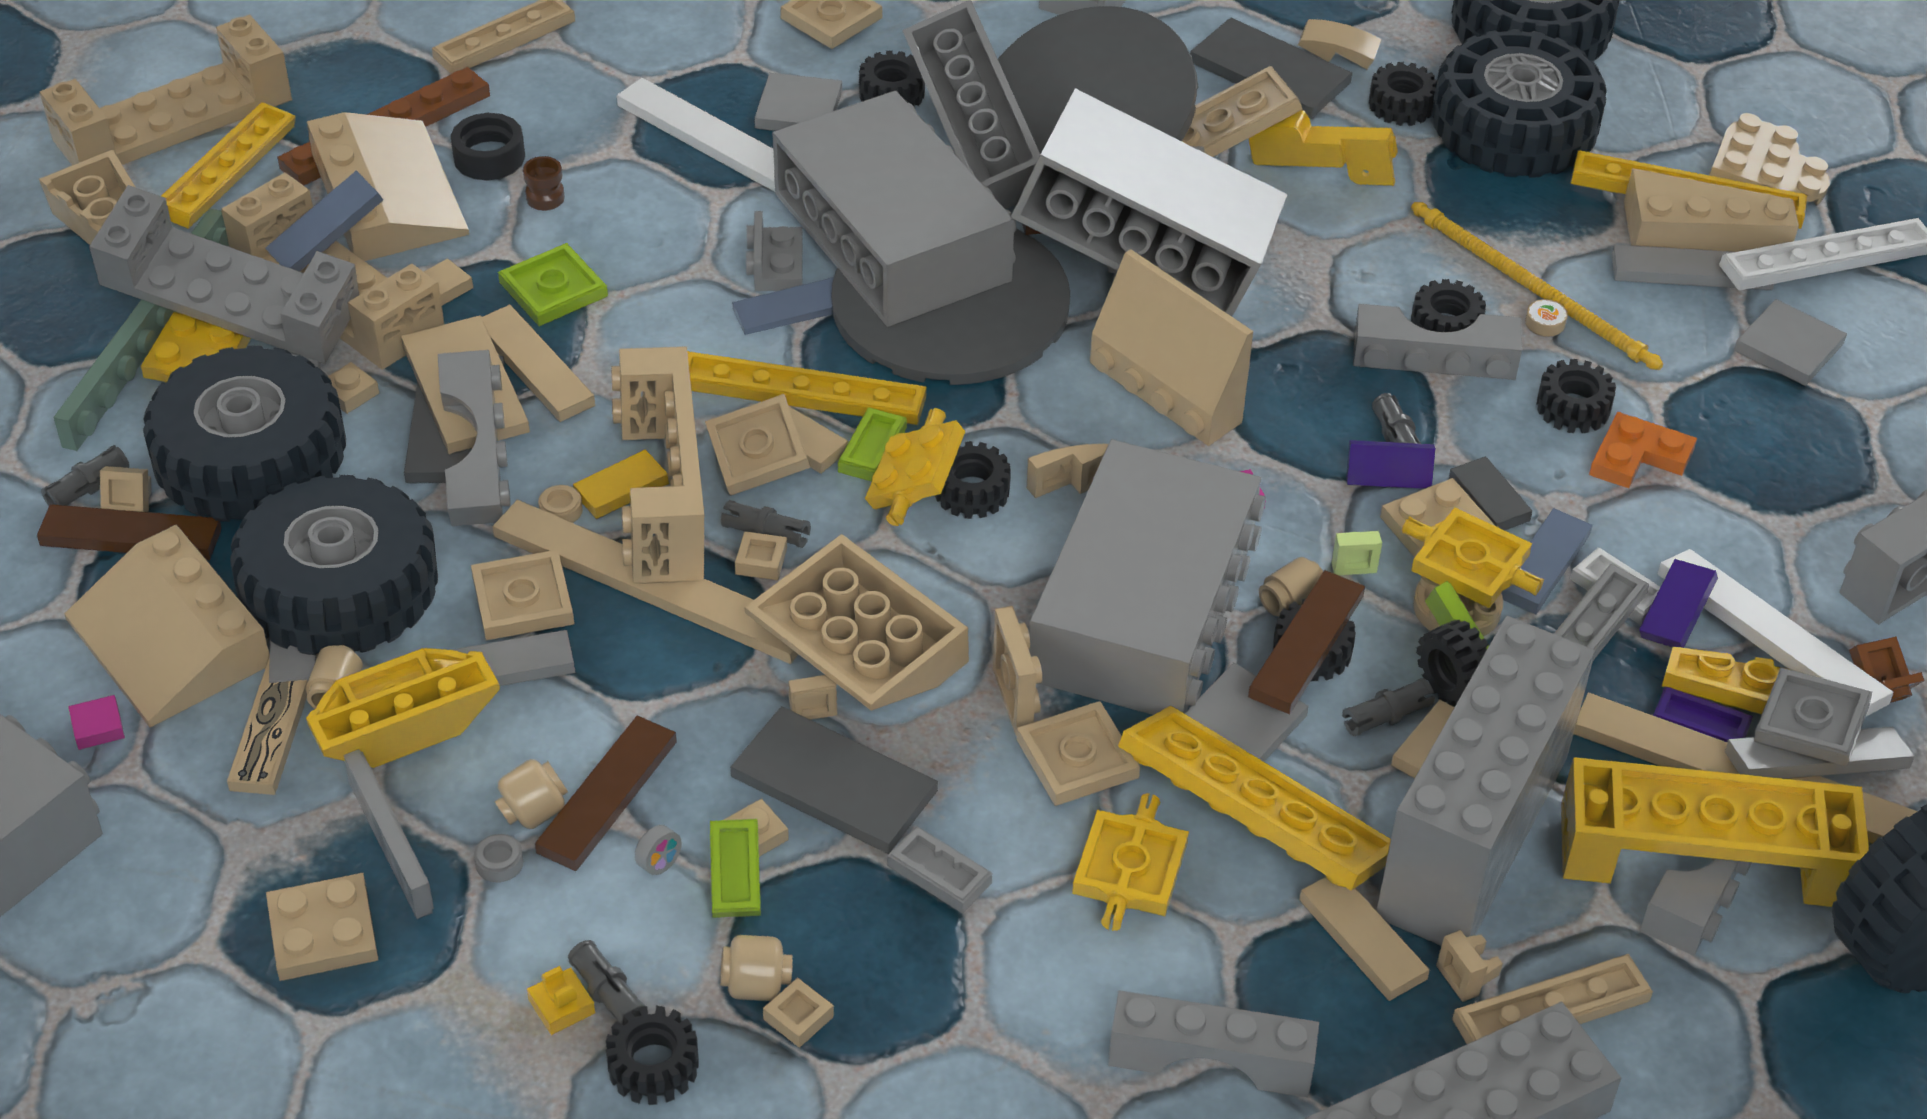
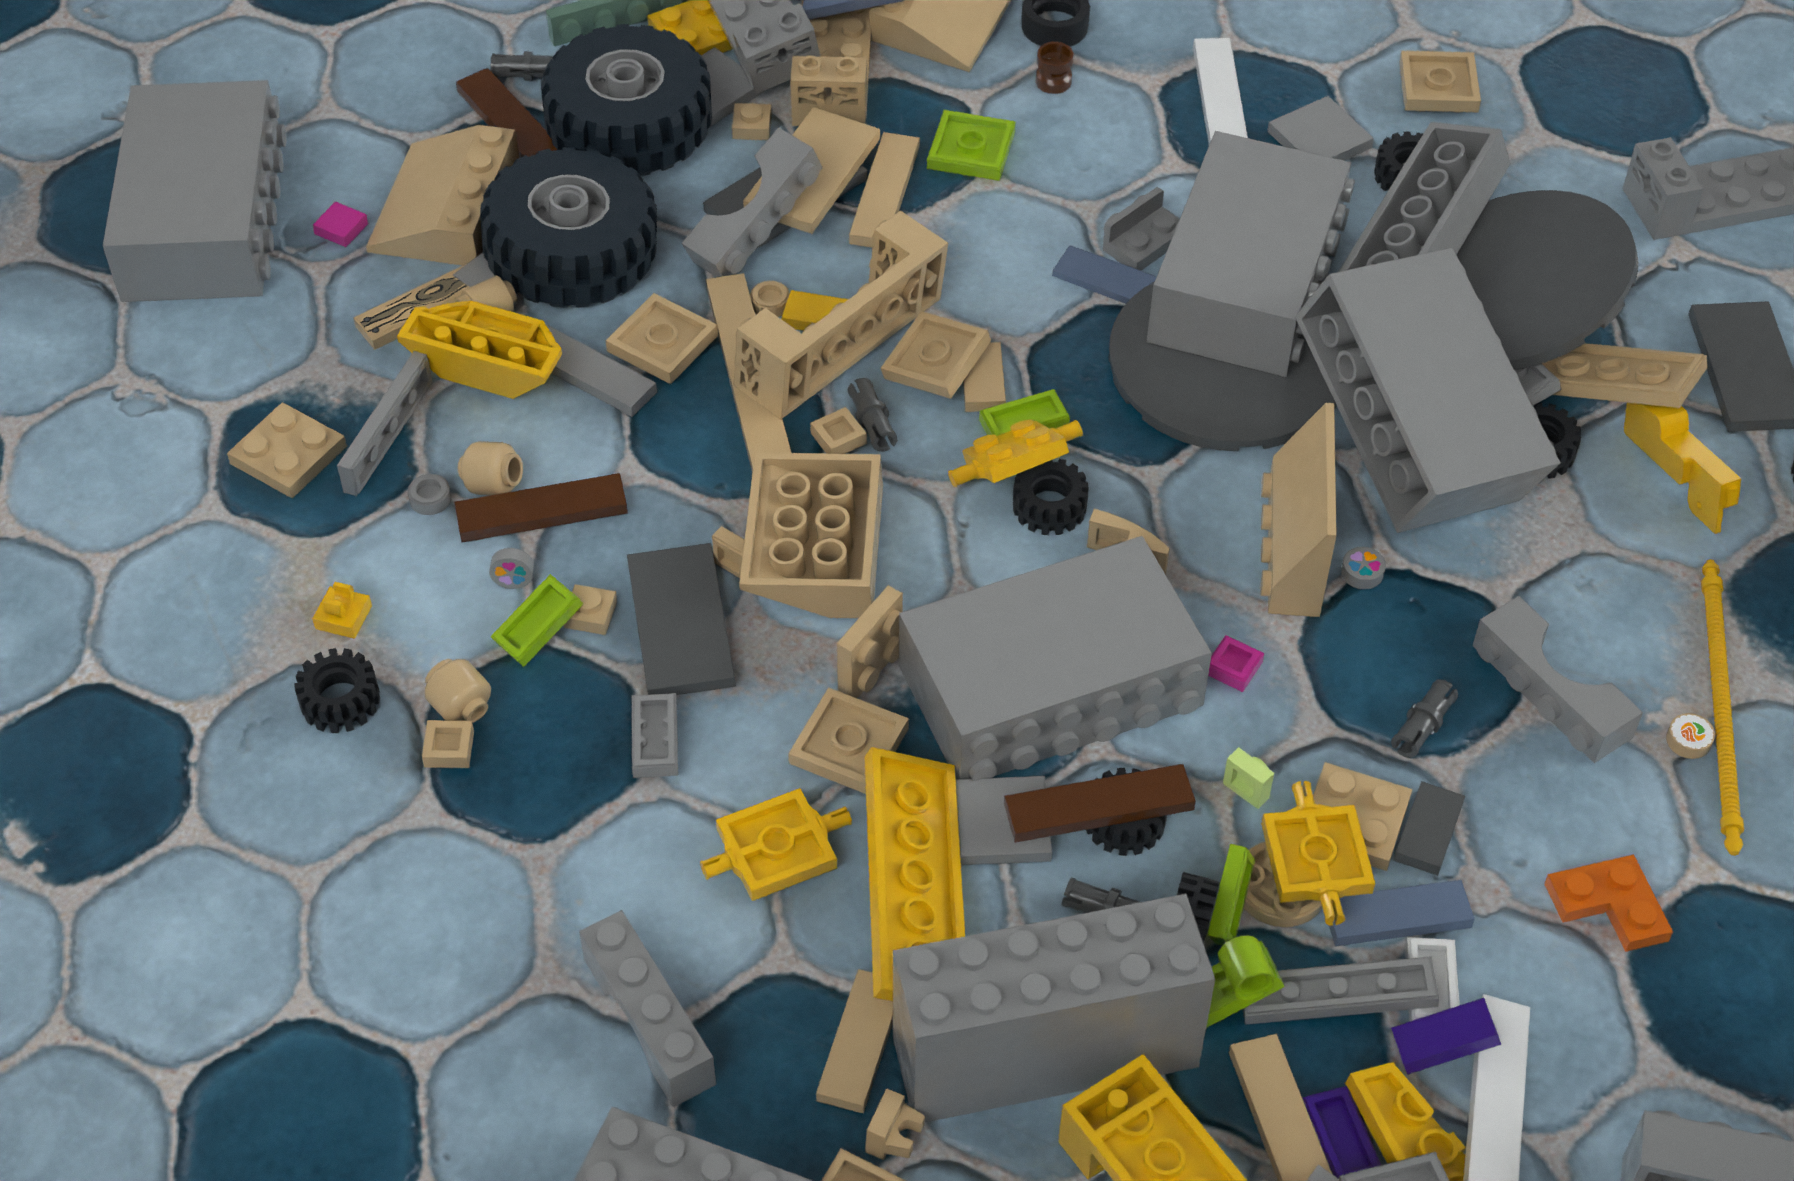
camera: 50 degrees right, 5 degrees up
tan tile [100,466,151,512] -> none
tan tile [424,258,473,305] -> none
dark grey pin [568,940,645,1025] -> none
yellow tile [687,351,926,425] -> none
tan brick [1259,557,1323,616] -> none
dark purple tile [1346,440,1436,489] -> none
black tyre [1411,279,1486,332] -> none
black tyre [1536,359,1616,434] -> none

